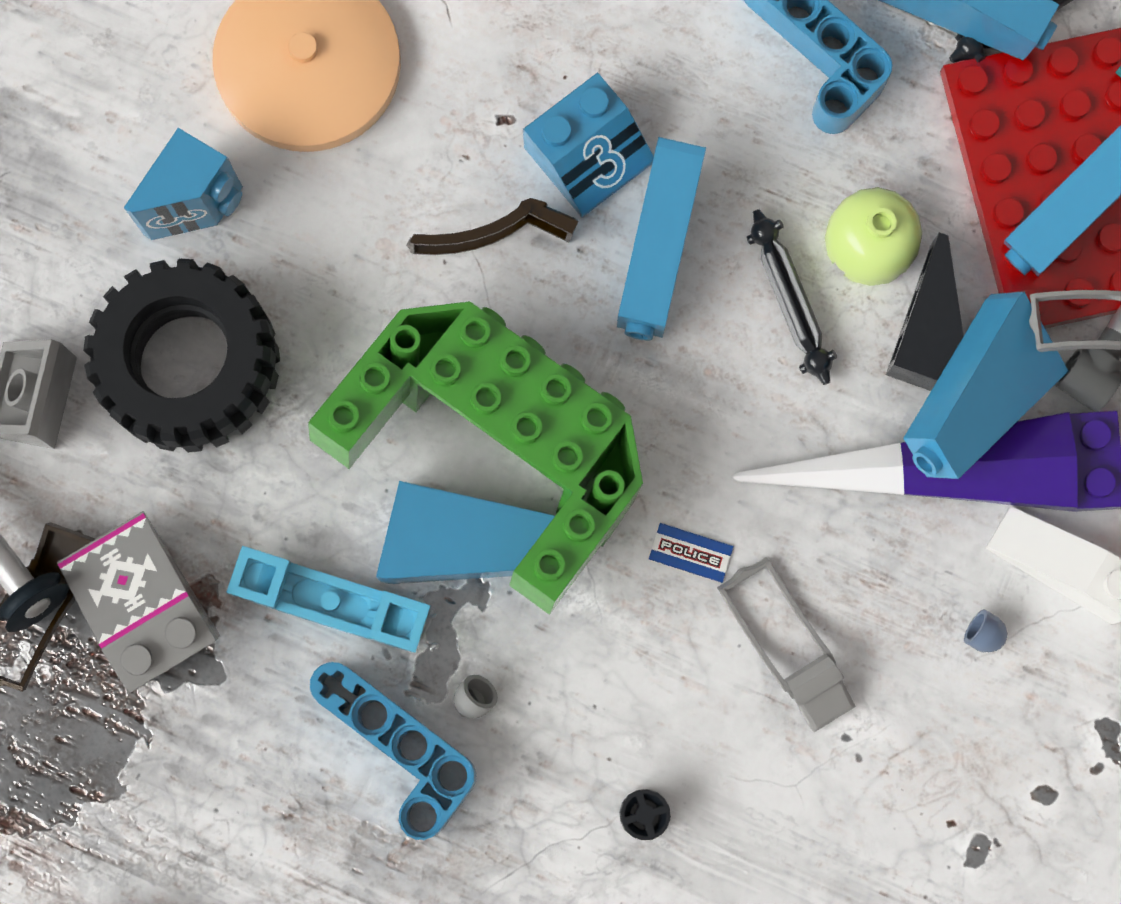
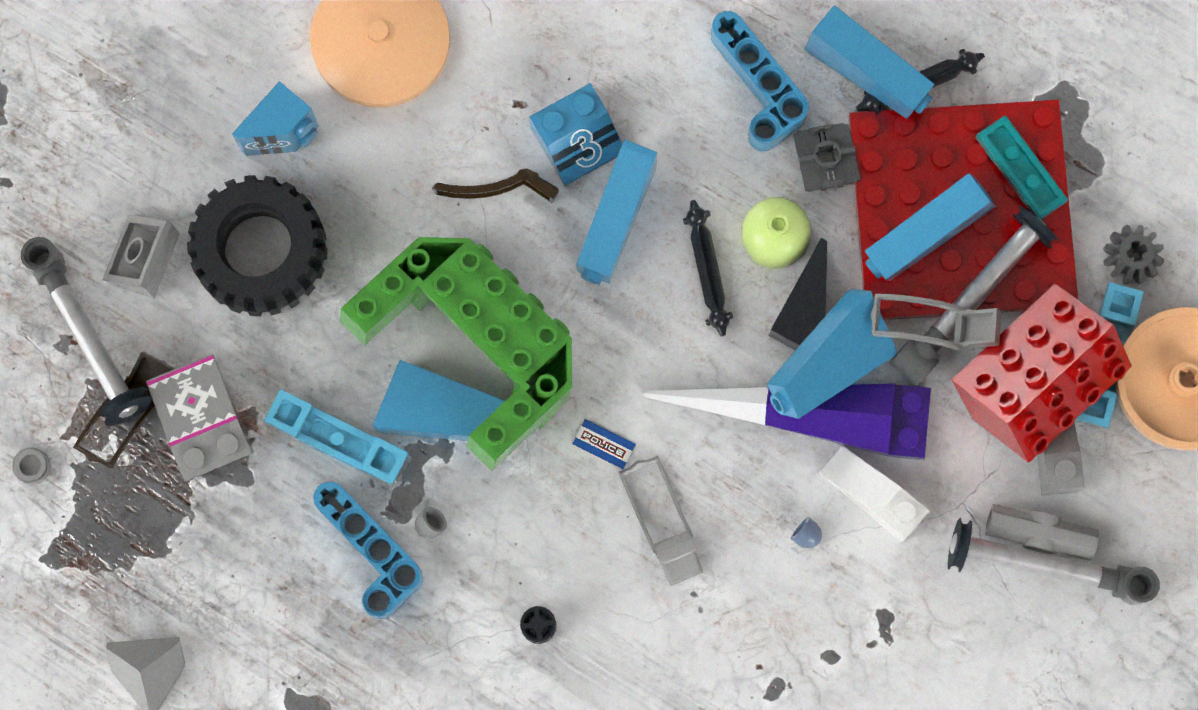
camera: 10 degrees right, 0 degrees up
none -> dark grey piece [793,123,861,192]

